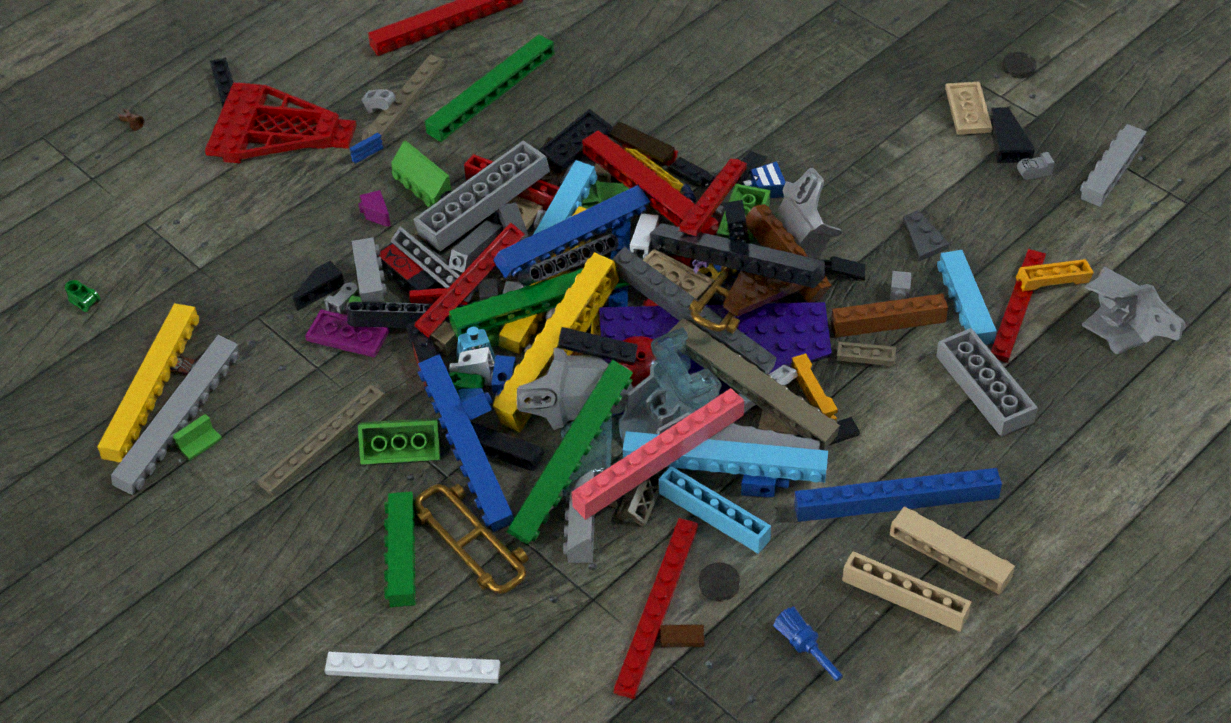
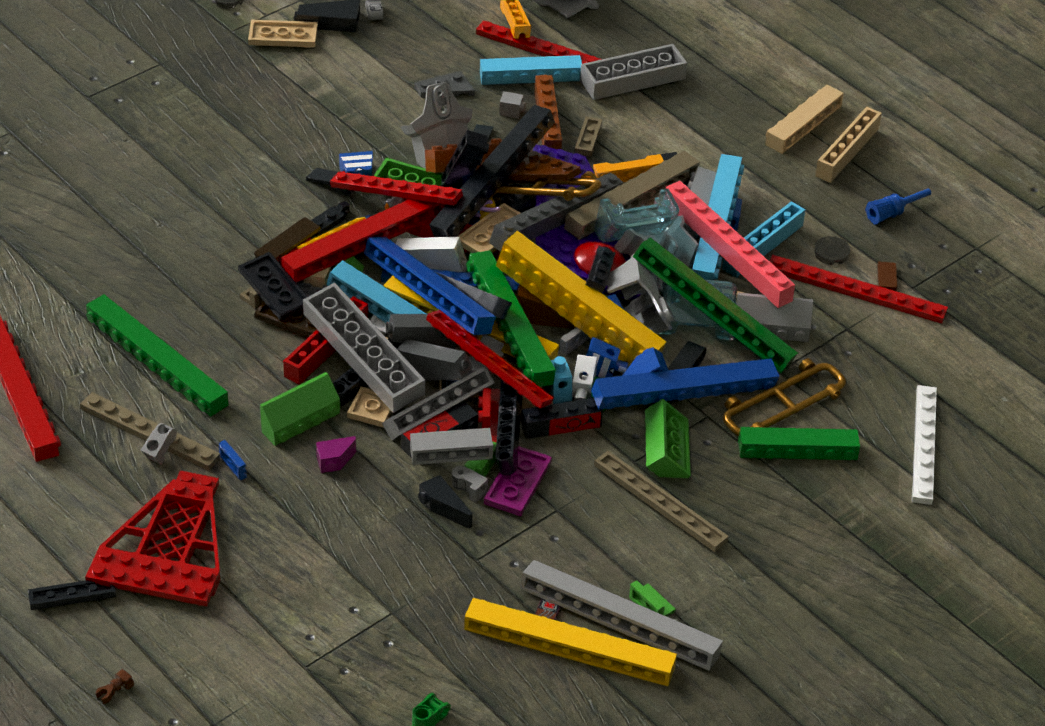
camera: 90 degrees left, 5 degrees down
blue brick [794,468,1002,522] -> none

